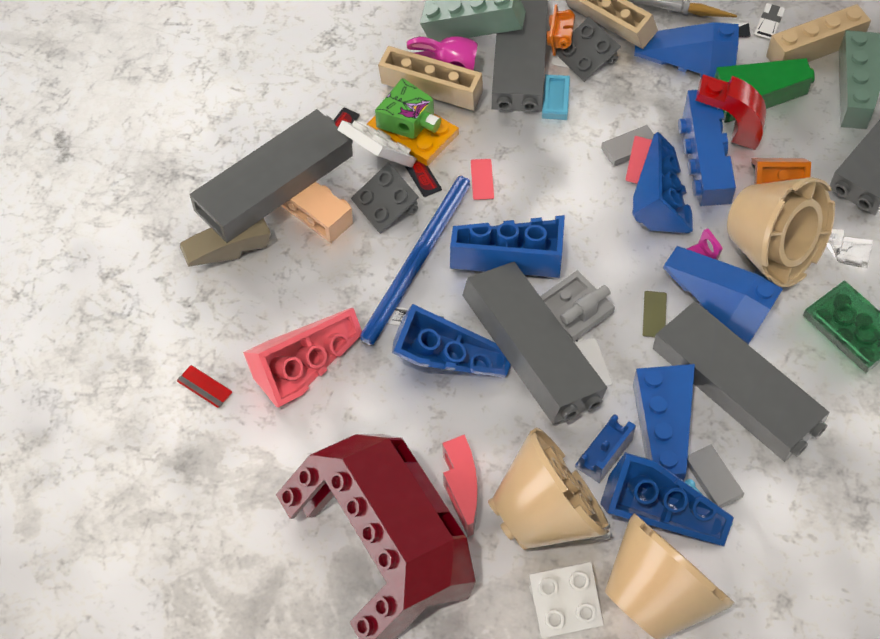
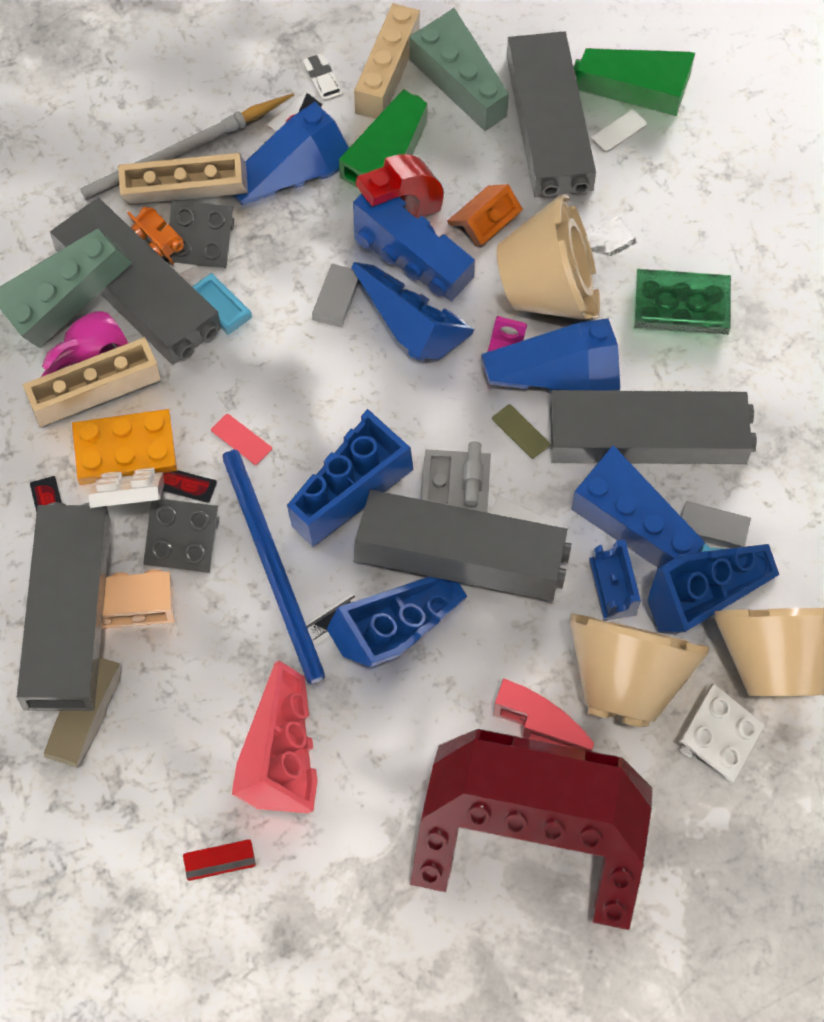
camera: 50 degrees left, 5 degrees up
bright green torso [375,78,441,139] -> none
coral sticker [626,136,652,184] -> none

